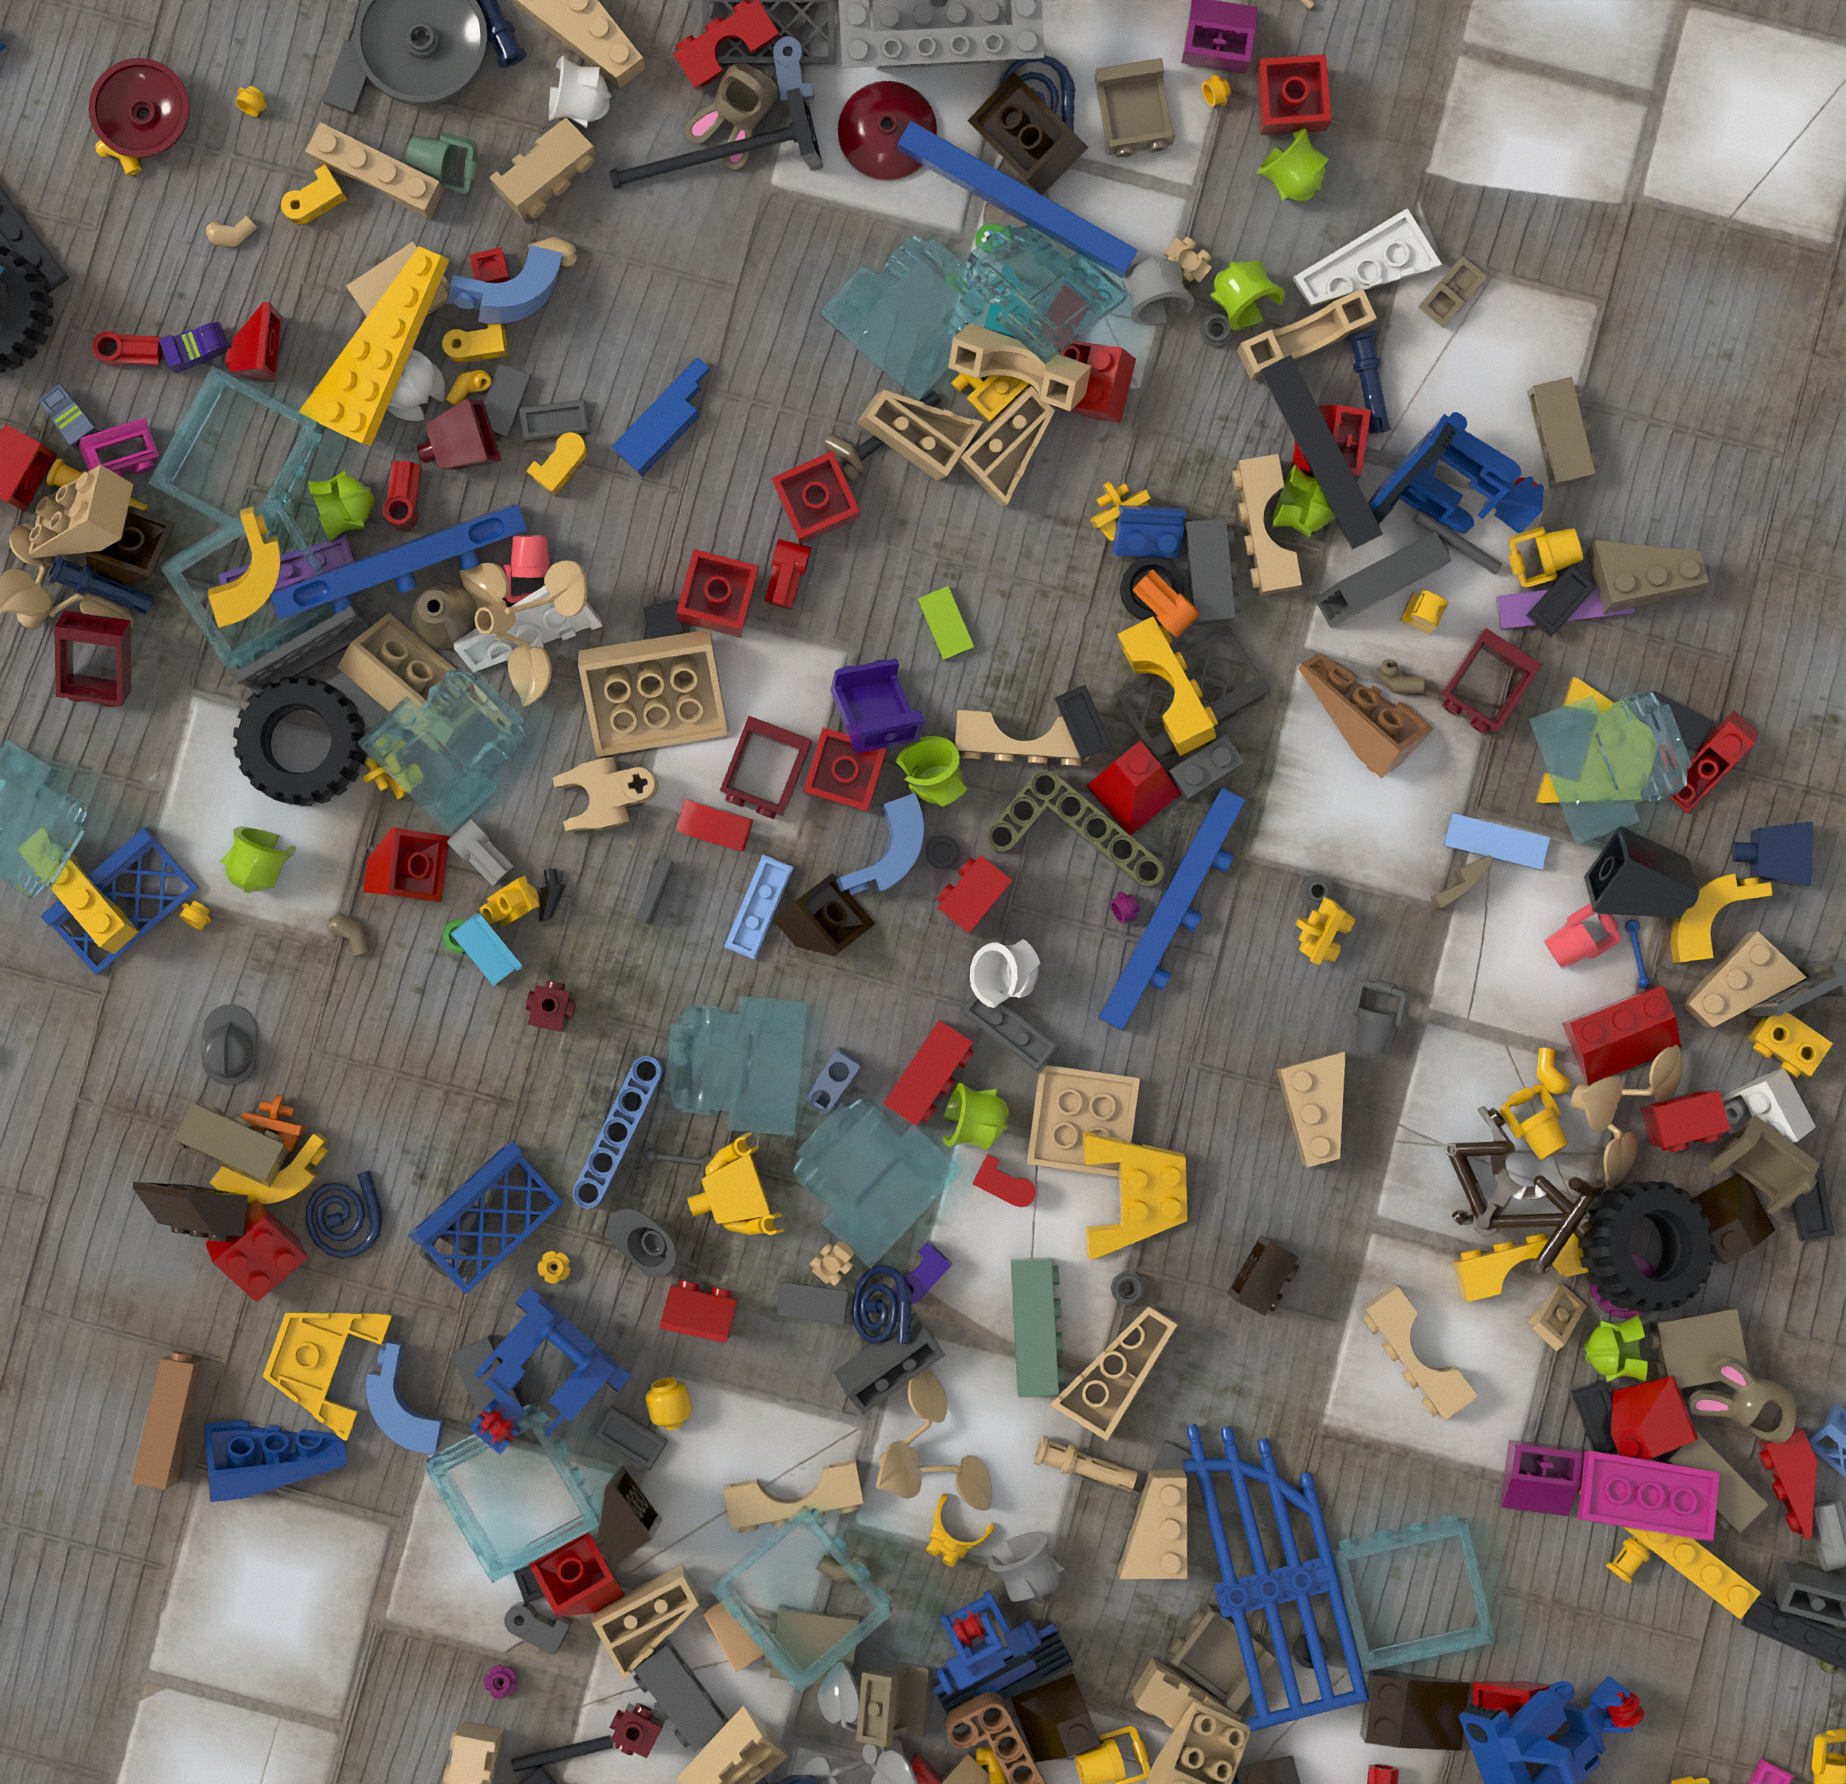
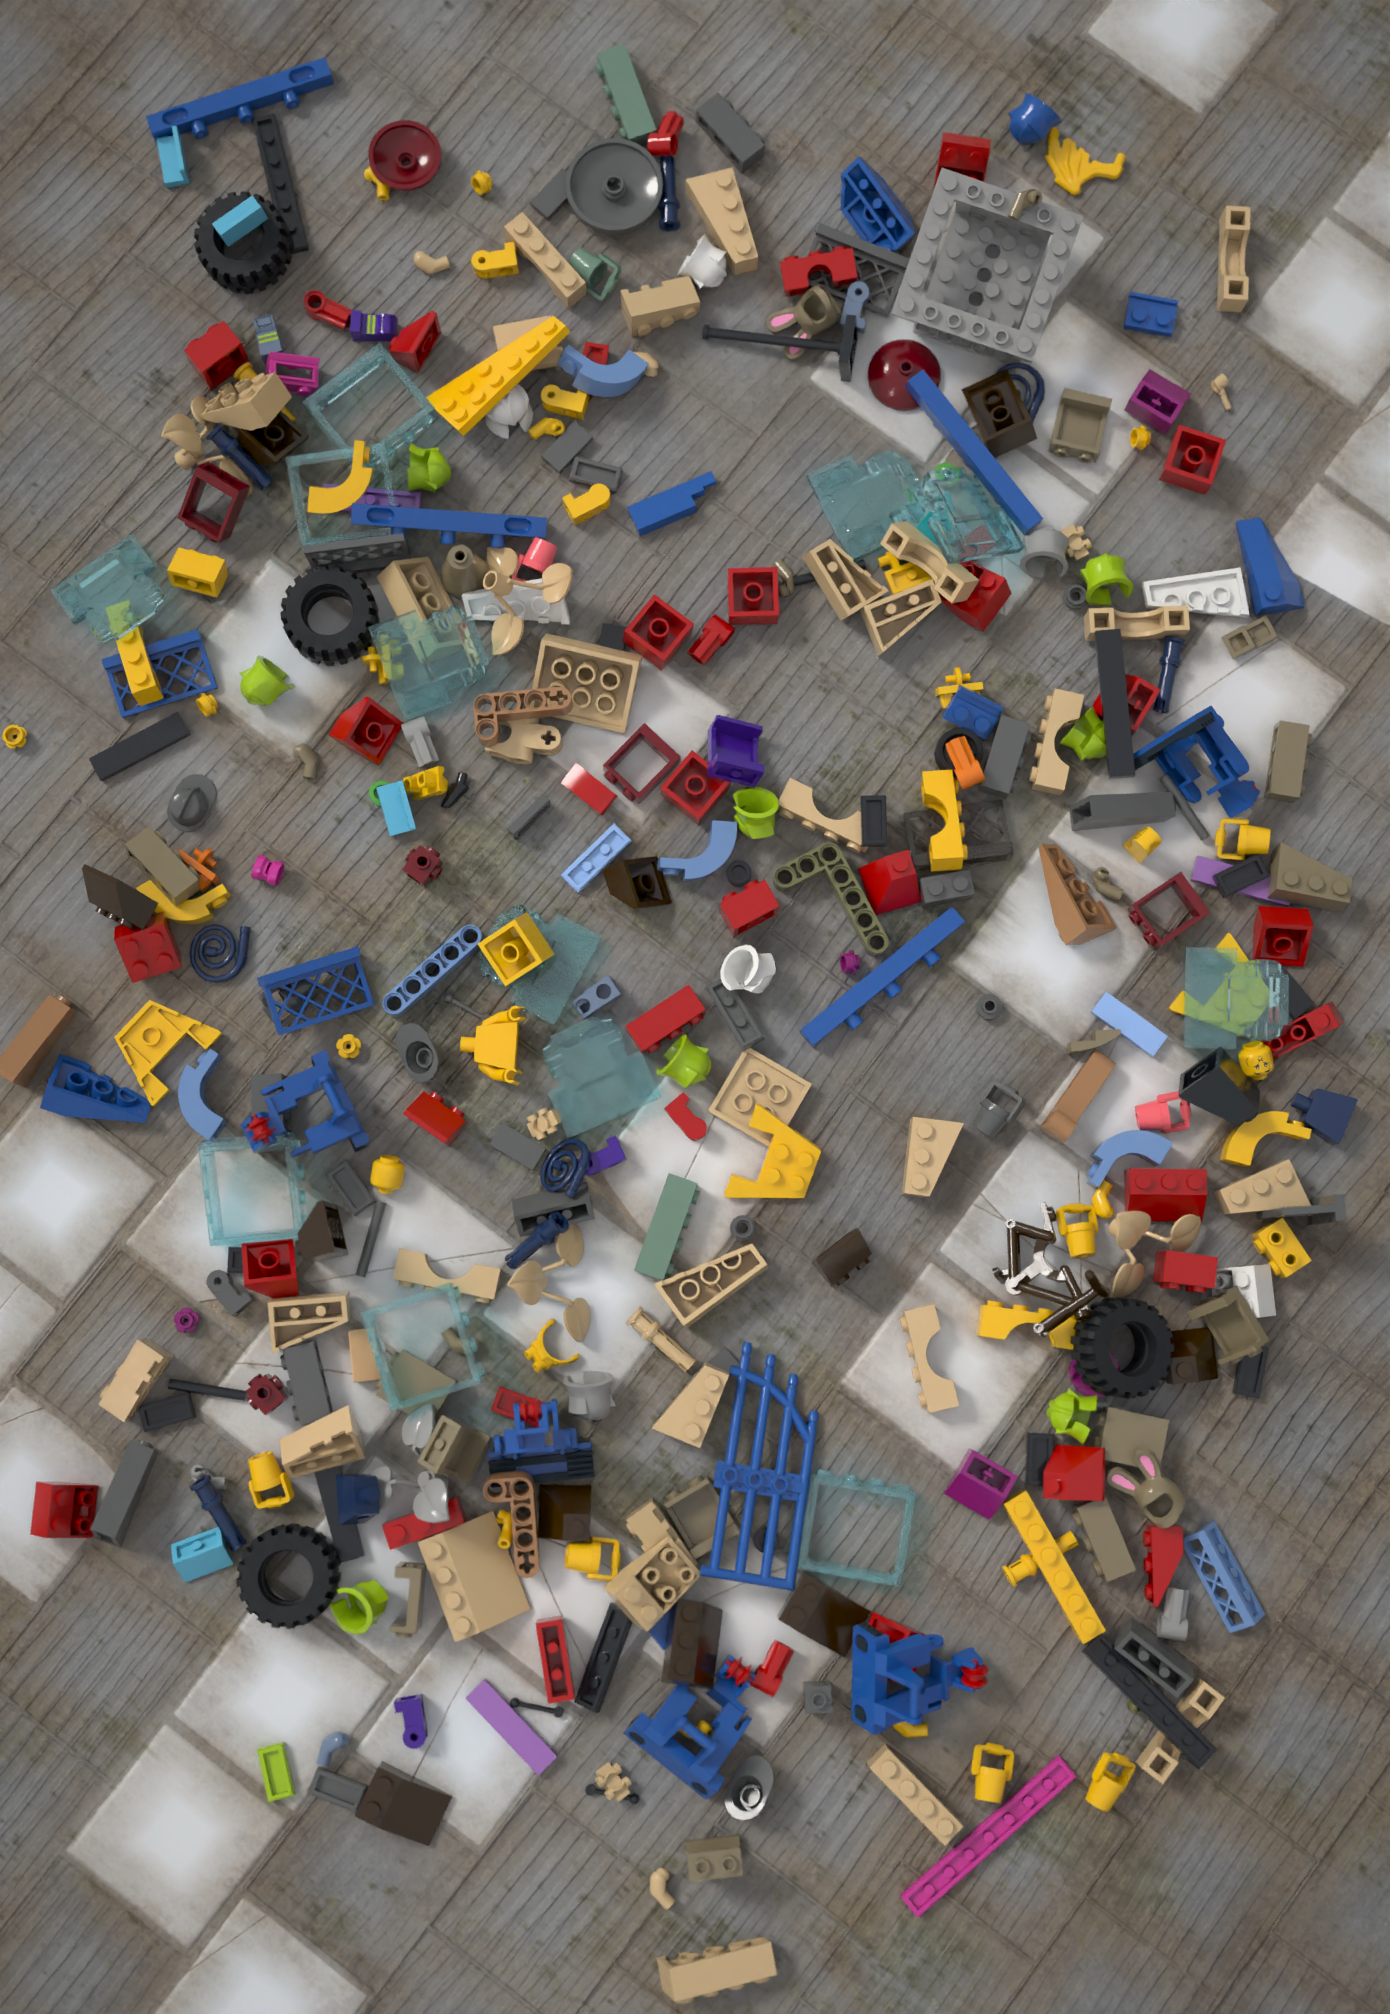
camera: 20 degrees right, 5 degrees down
red piece [383,460,422,531] -> none
dark red torso [417,399,502,470] -> none
lime tile [918,586,974,661] -> none
lime helmet [1256,128,1329,201] -> none
yellow hips [1295,897,1355,965] -> none
tan slope [1528,1283,1587,1351] -> none
dark pink plate [1578,1451,1720,1541] -> none
blue hinge [1625,920,1651,989] -> none
none -> black tile [89,712,191,782]
none -> yellow brick [167,547,228,598]
none -> dark pink wheel [251,855,285,886]
none -> dark grey bar [356,1200,386,1278]
none -> medium nougat beam [473,687,573,747]
none -> yellow slope [478,912,555,986]
none -> red tile [491,1386,545,1427]
none -> dark blue pin [505,1212,569,1269]
none -> medium nougat beam [1039,1049,1116,1144]
none -> medium blue arch [1086,1130,1173,1188]
none -> blue wedge [1235,517,1304,617]
none -> yellow head [1238,1041,1274,1080]
none -> red slope [1252,906,1314,967]

